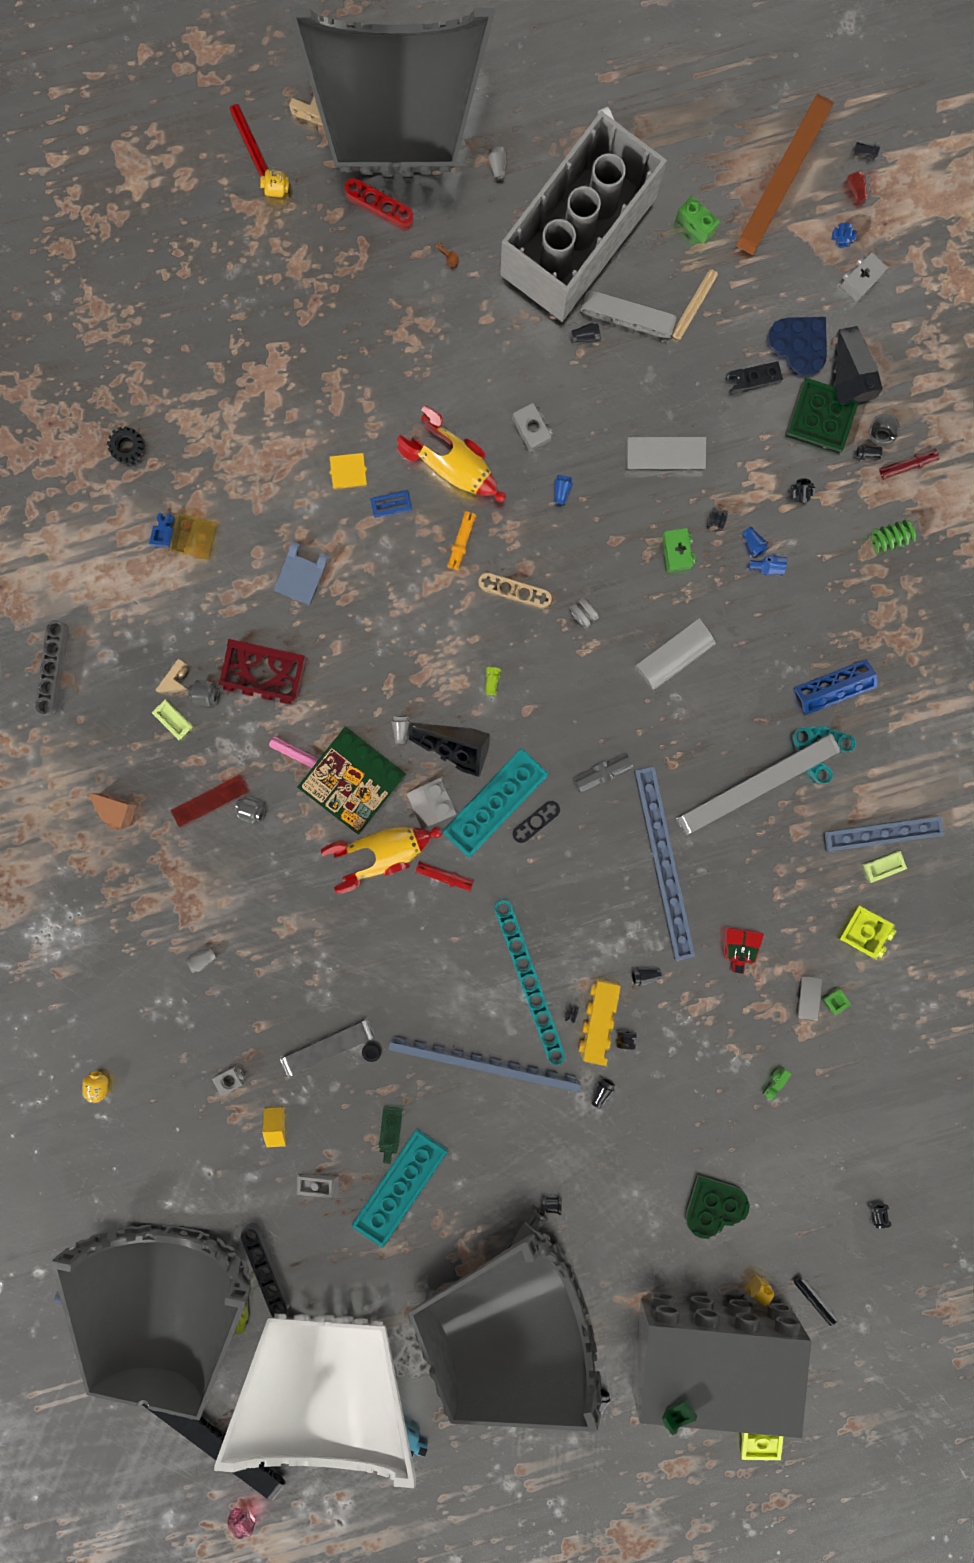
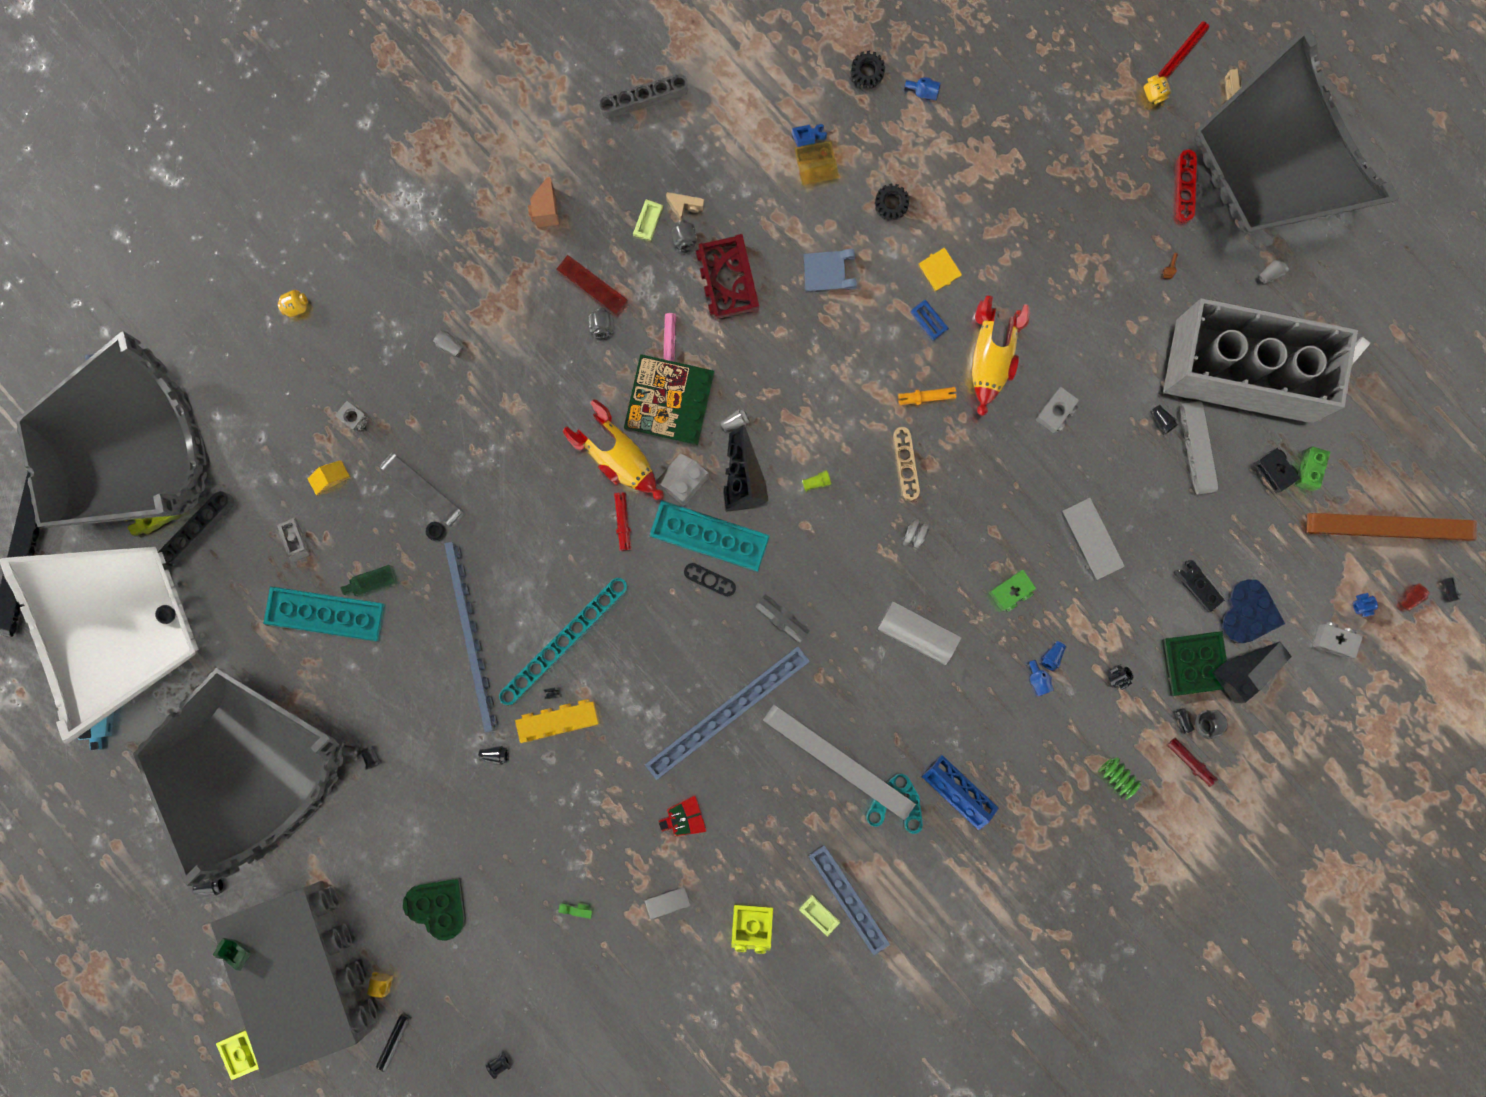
camera: 60 degrees right, 5 degrees down
blue cone [554,475,573,504] -> none
black wheel [616,1031,637,1050] -> none
black cone [632,967,662,986] -> none
tan axle [672,269,718,340] -> none
black wheel [707,507,728,530] -> none
bright green plate [823,988,851,1016] -> none
none -> black plate [155,605,175,624]
none -> black tyre [875,183,910,221]
none -> blue piece [905,77,941,101]
none -> black brick [1253,448,1300,494]

